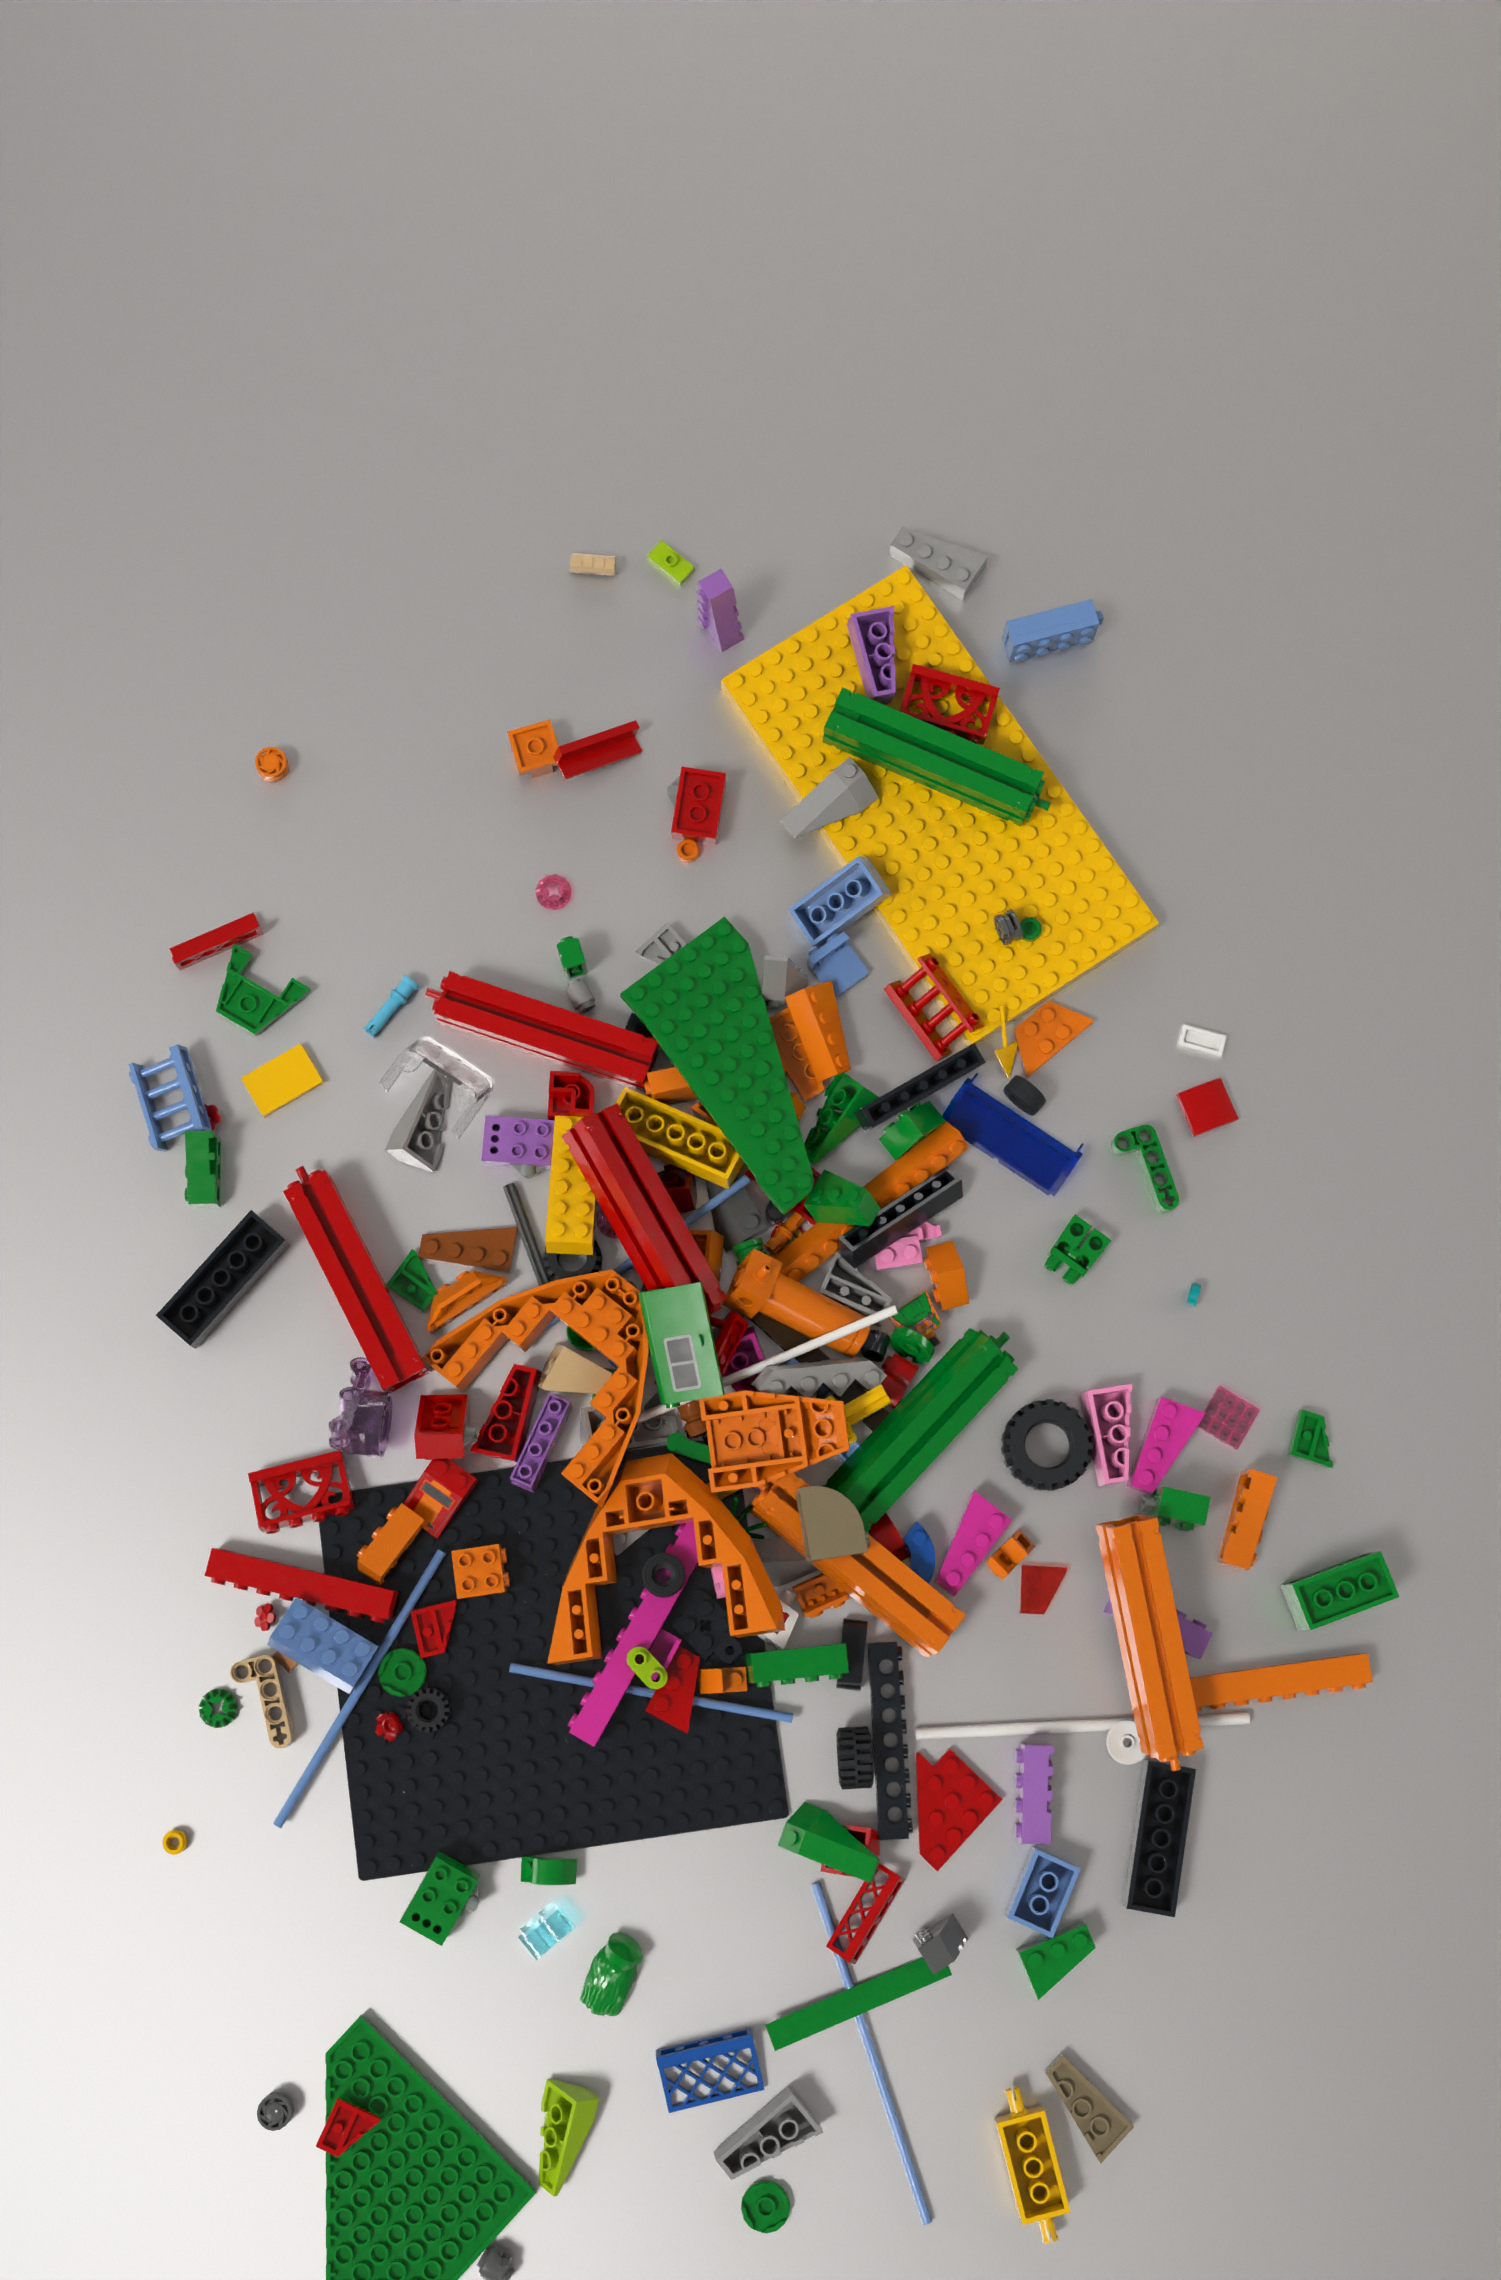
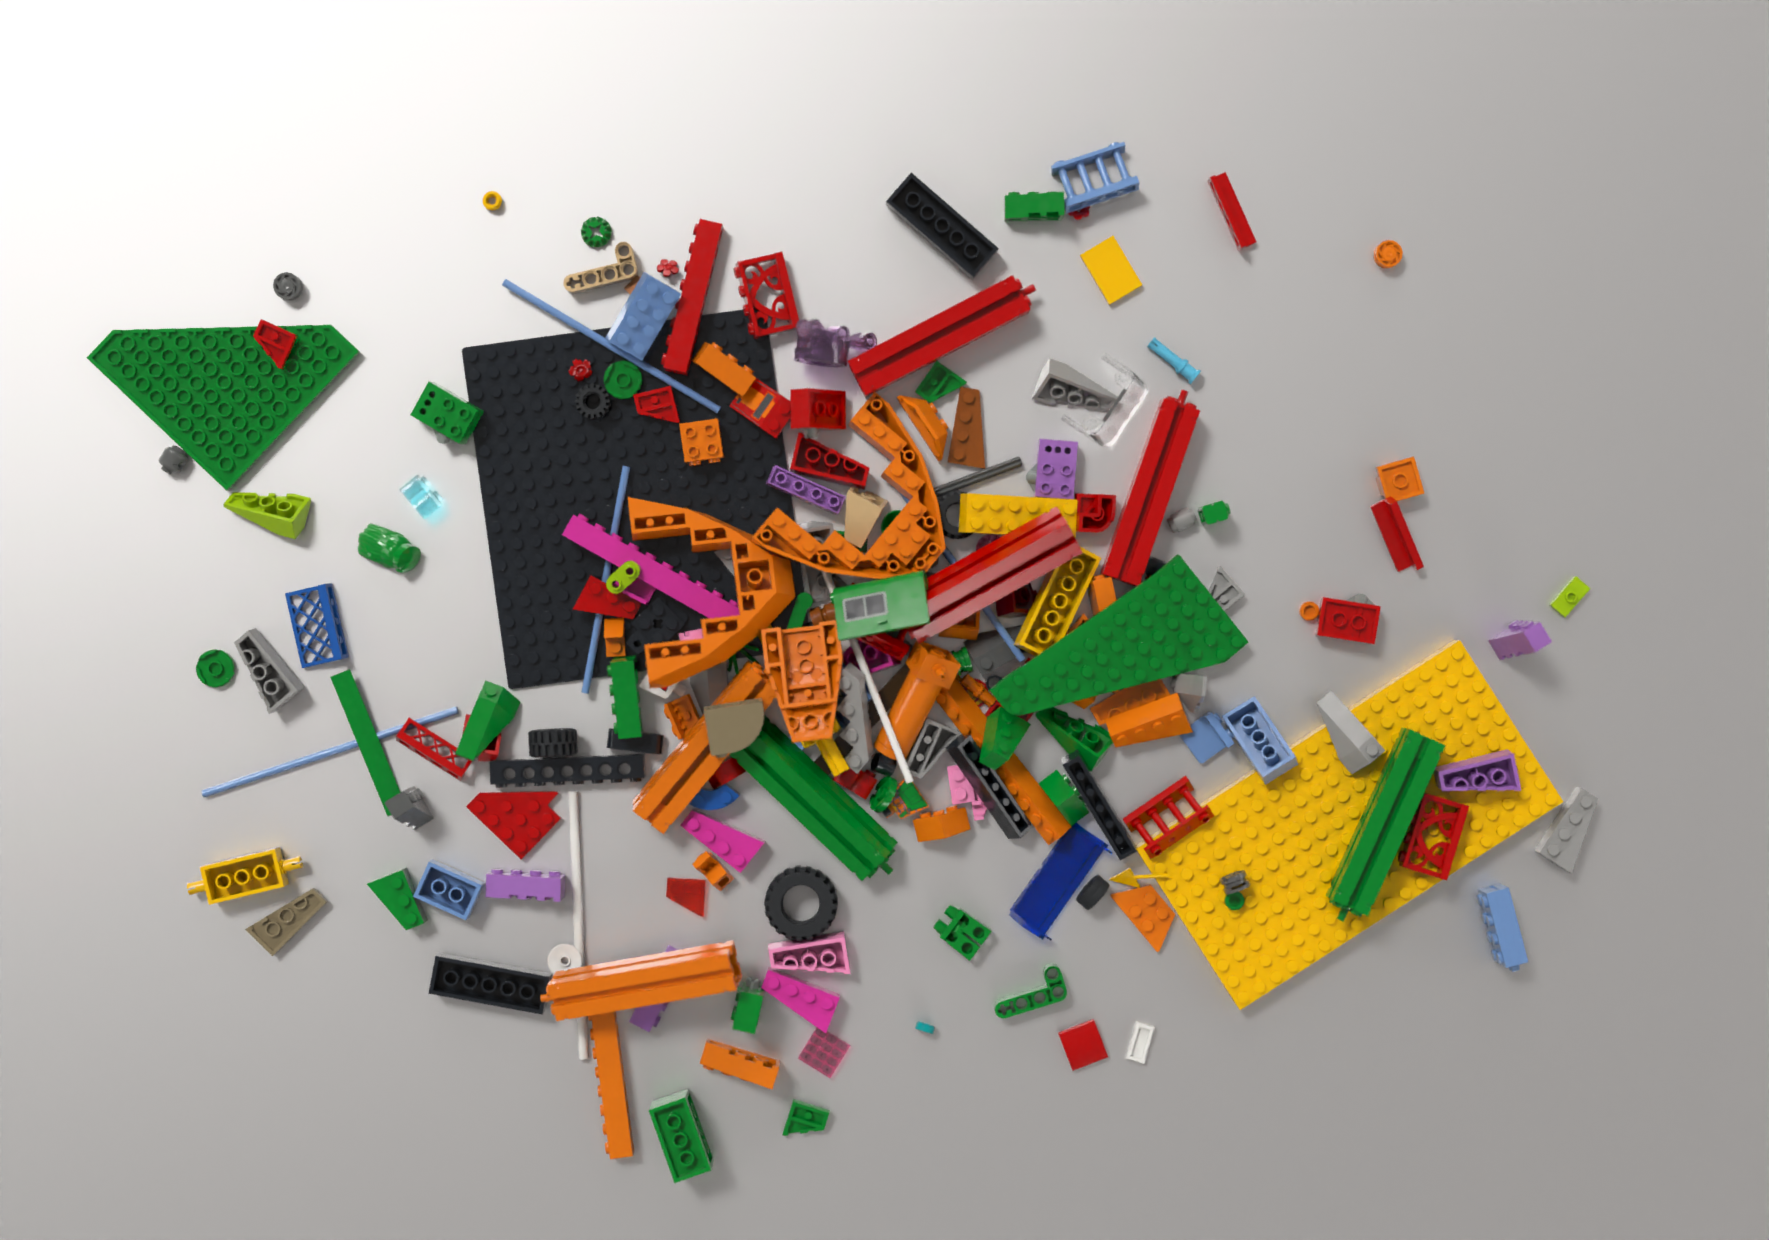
camera: 90 degrees right, 10 degrees up
green wing [216,944,310,1036] -> none
green brick [521,1856,577,1885] -> none
clear pink gear [535,873,572,910] -> none
tan axle [570,552,616,576] -> none
black tyre [642,1553,685,1598] -> none

